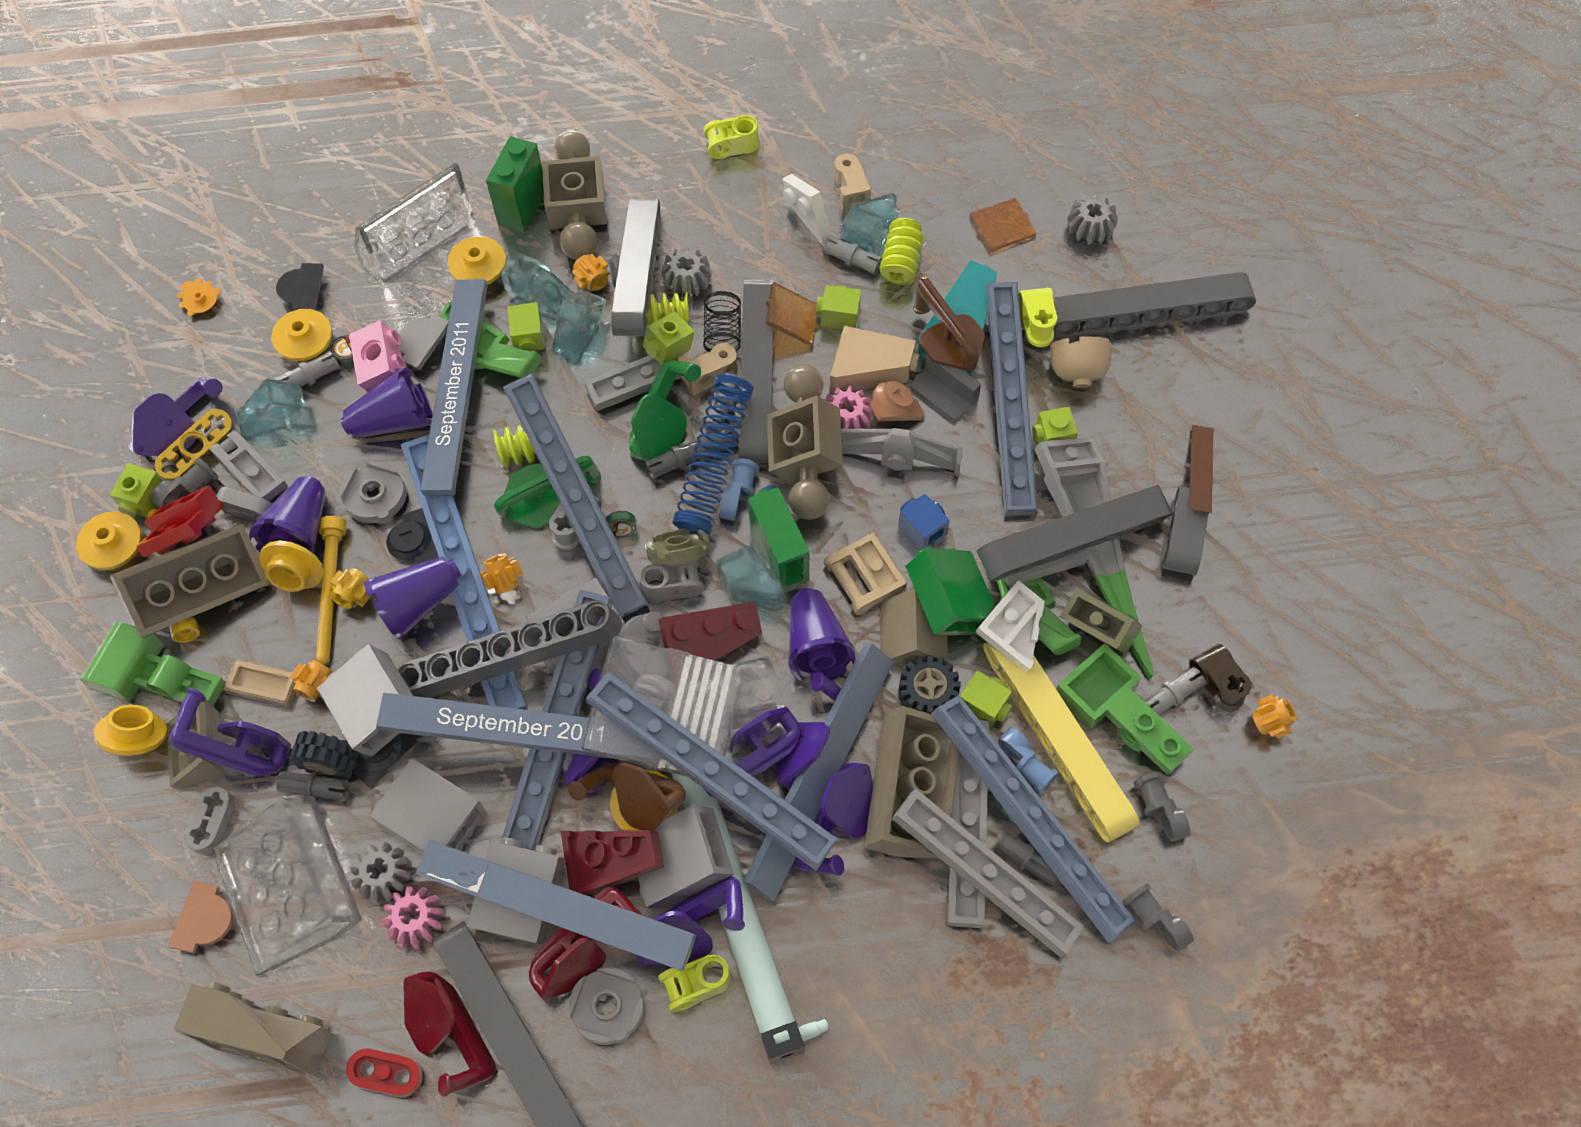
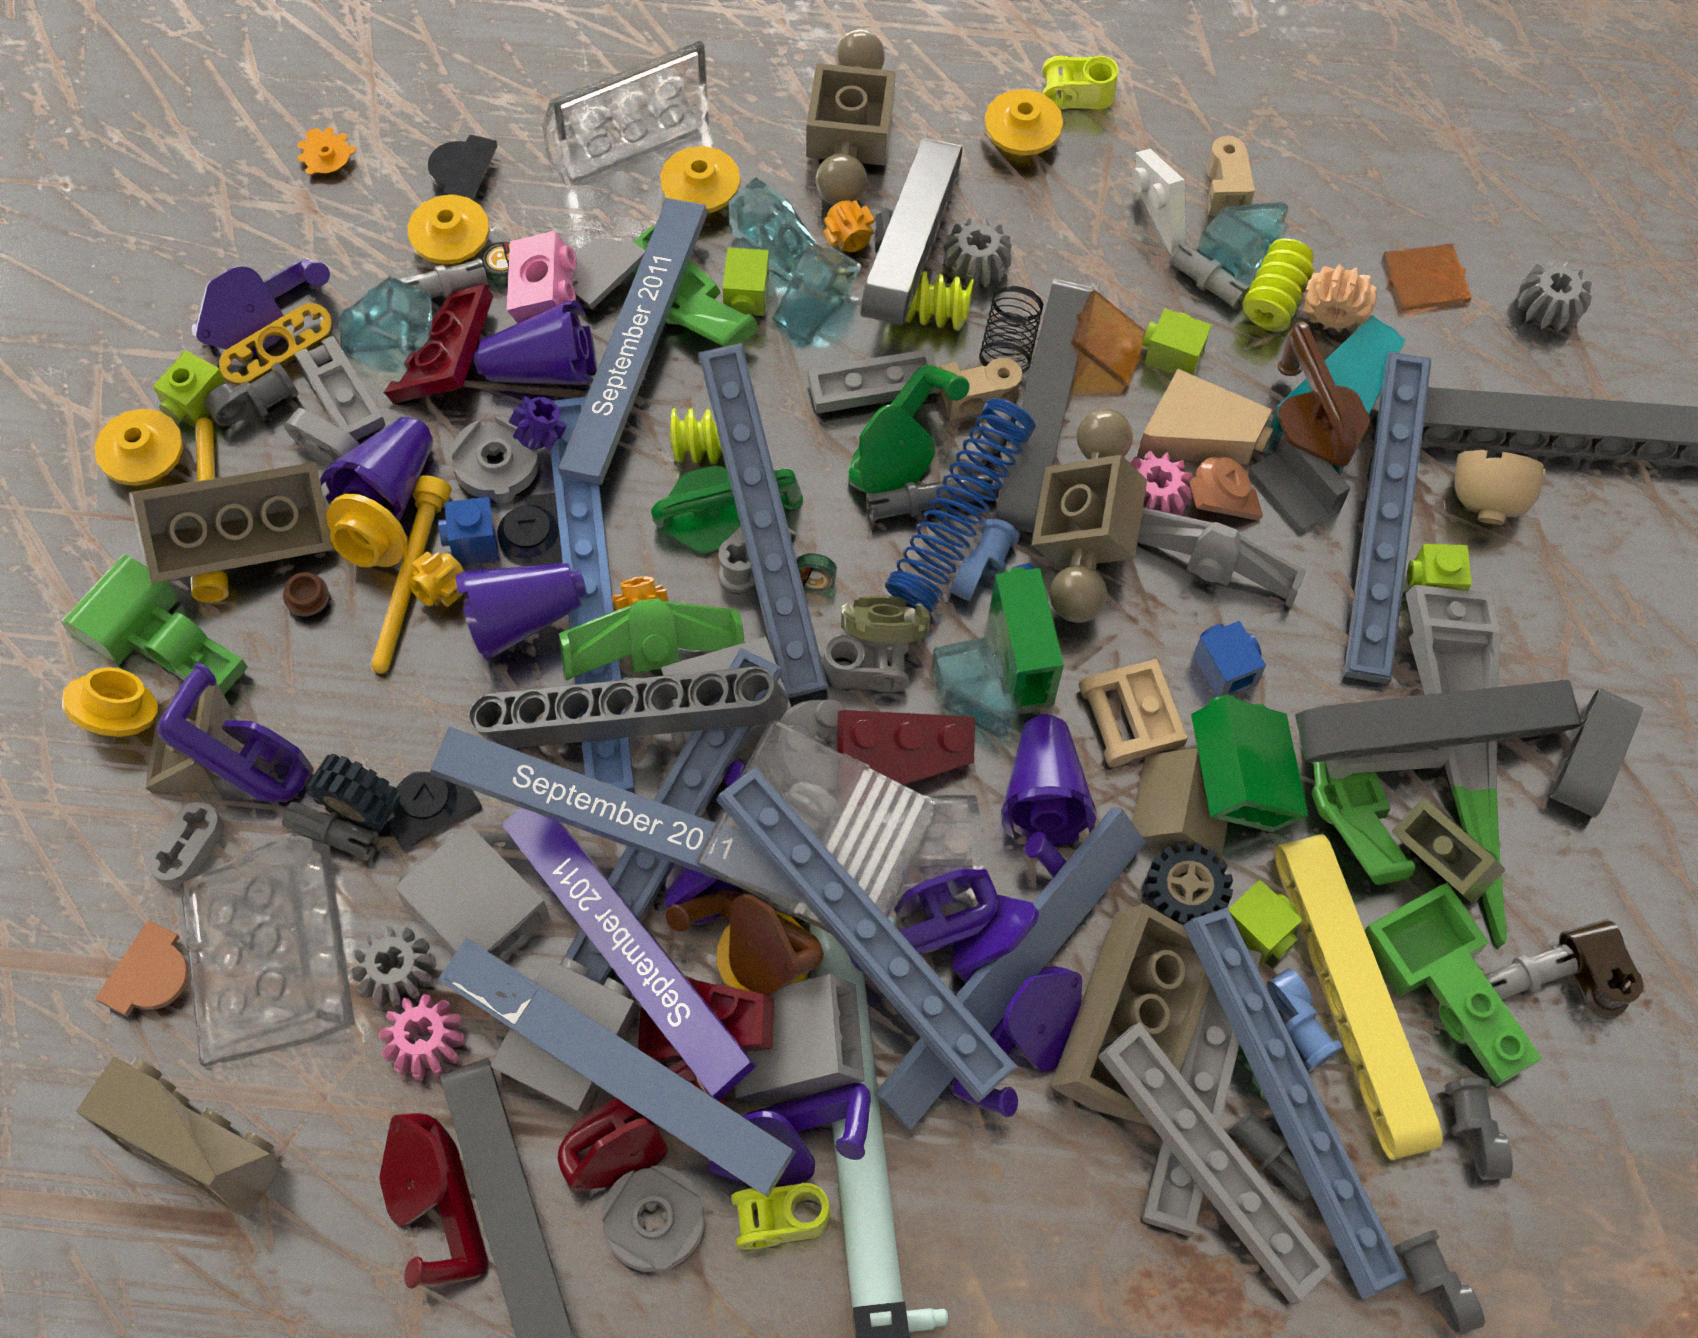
camera: 10 degrees right, 0 degrees up
red plate [136,485,224,557] -> none
tan tile [223,659,295,708] -> none
light orange gear [290,660,332,702] -> none
brick [317,644,413,756] -> none
red plate [346,1048,422,1098] -> none
green brick [486,136,544,233] -> none
lime brick [643,311,695,365] -> none
white wing [976,580,1045,673] -> none
neon yellow piece [1019,288,1057,347] -> none
reddish brown sticker [1189,425,1214,513] -> none
light orange gear [1253,694,1297,739] -> none
none -> reddish brown plate [283,572,329,616]
none -> dark red wing [383,284,494,404]
none -> blue brick [438,497,500,566]
none -> tile [501,807,756,1101]
none -> dark purple gear [509,396,567,450]
none -> bright green plate [559,598,745,681]
none -> yellow piece [984,89,1063,156]
none -> light nougat gear [1303,264,1377,333]

